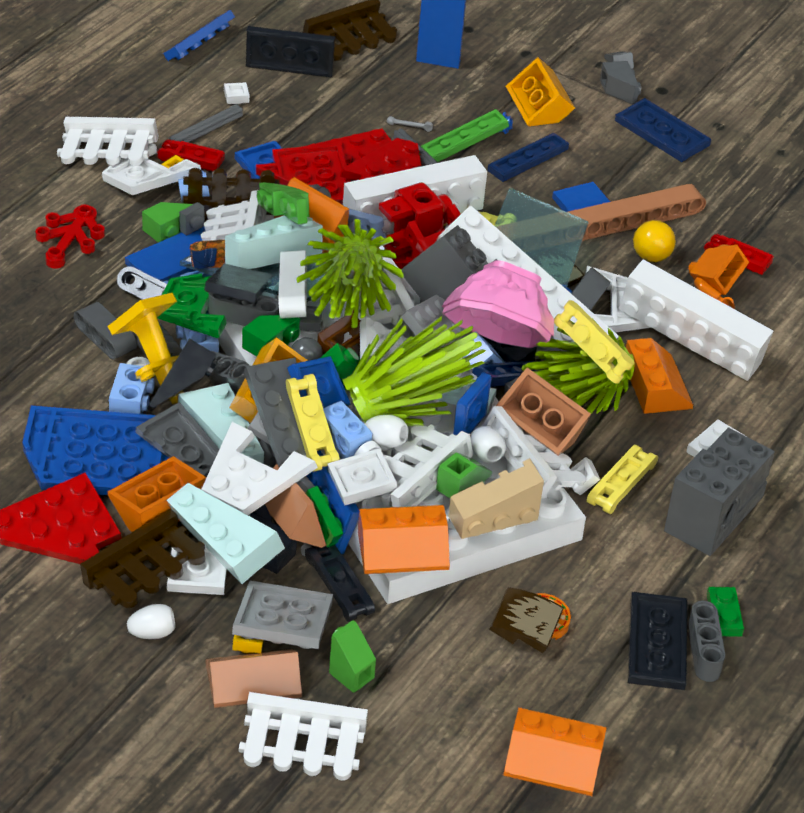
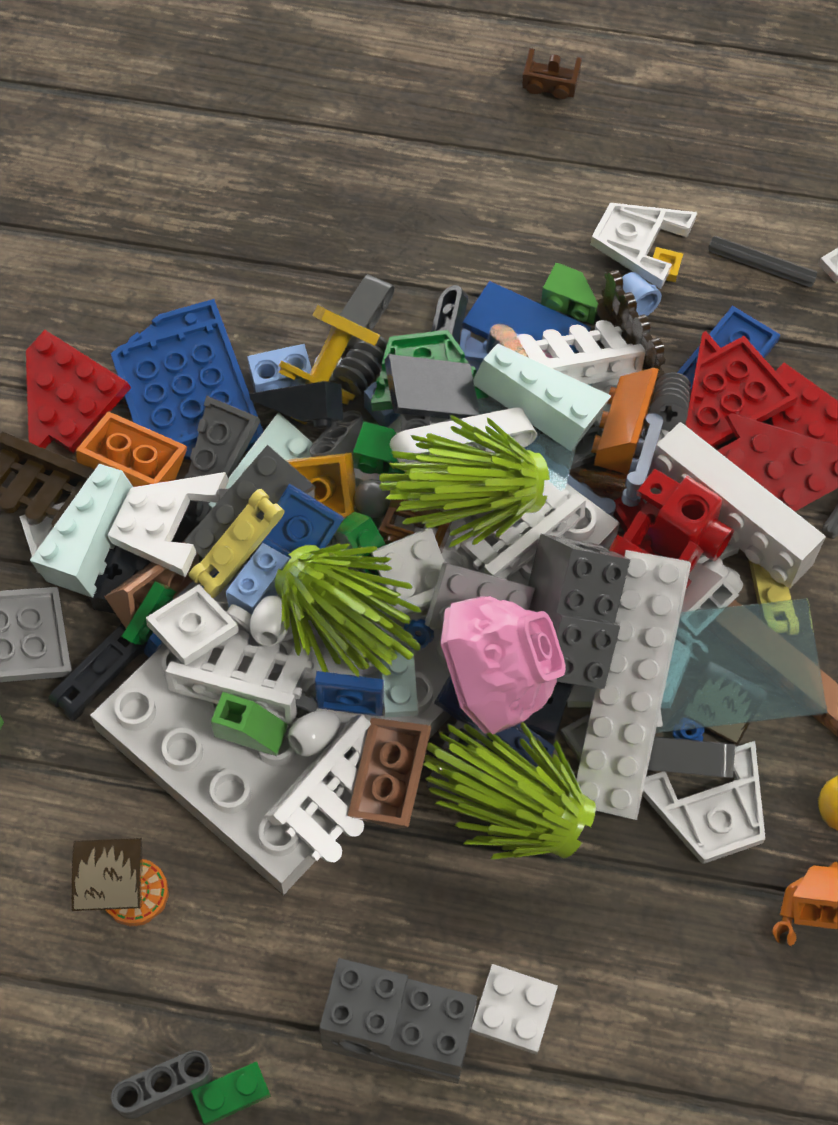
camera: 70 degrees right, 20 degrees up
red plant [35,204,105,269] -> none
white fence [57,117,159,166] -> none
red hinge [157,139,225,171] -> none
dark grey plate [179,202,205,236] -> none
bright green slope [257,183,310,224] -> none
orange slope [358,505,450,574] -> none
tan wedge [448,458,544,539] -> none
light yellow plate [554,300,635,384] -> none
white plate [570,457,600,495] -> none
light yellow plate [587,445,658,514] -> none
white brick [619,259,773,381] -> none
orange slope [626,338,693,414] -> none
black tile [627,592,687,690] -> none

